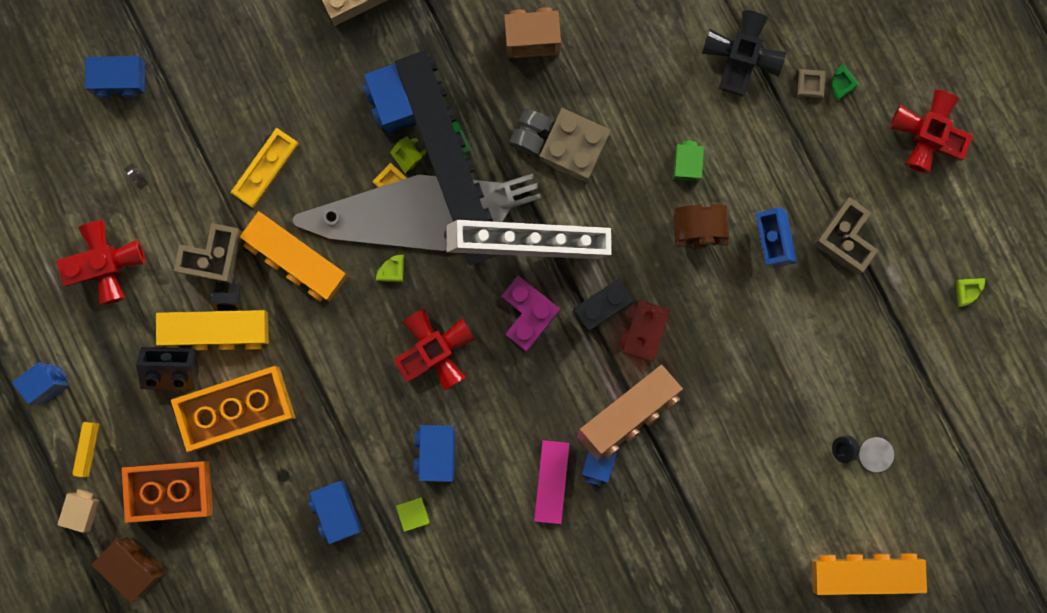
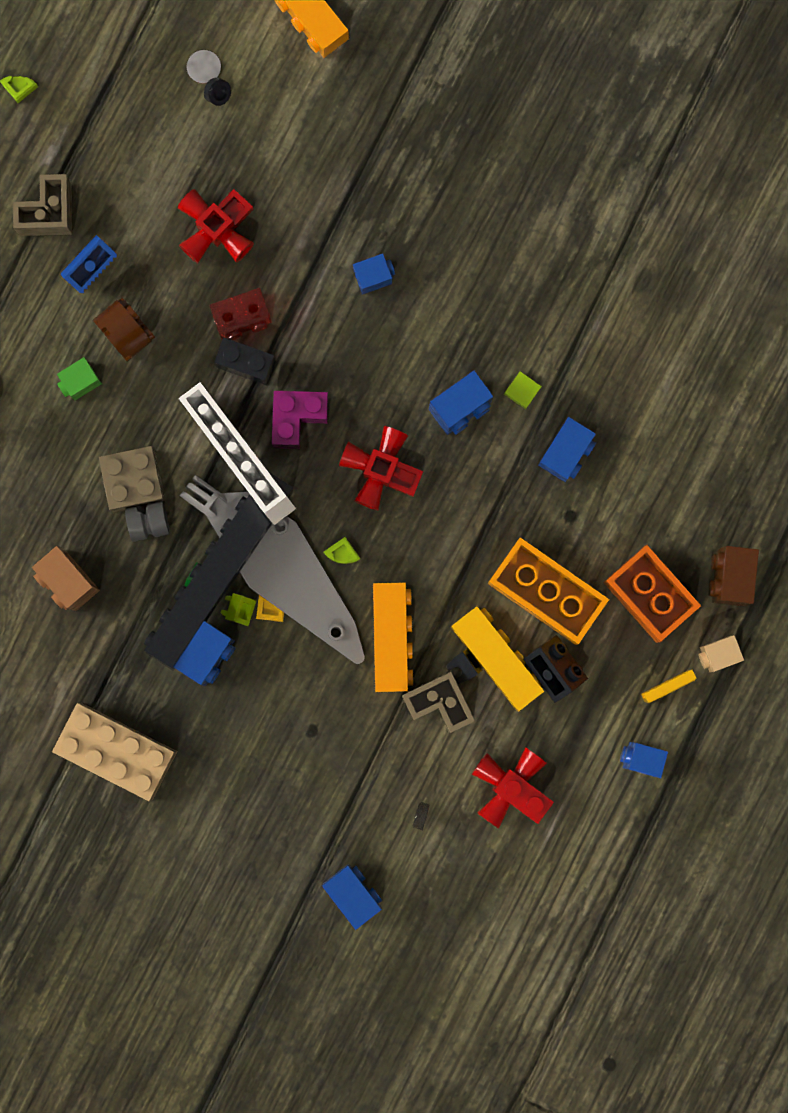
camera: 130 degrees left, 0 degrees up
yellow tile [230,128,299,209] -> none
dark pink tile [534,440,569,524] -> none
medium nougat brick [577,365,683,461] -> none
none -> red brick [178,189,254,264]

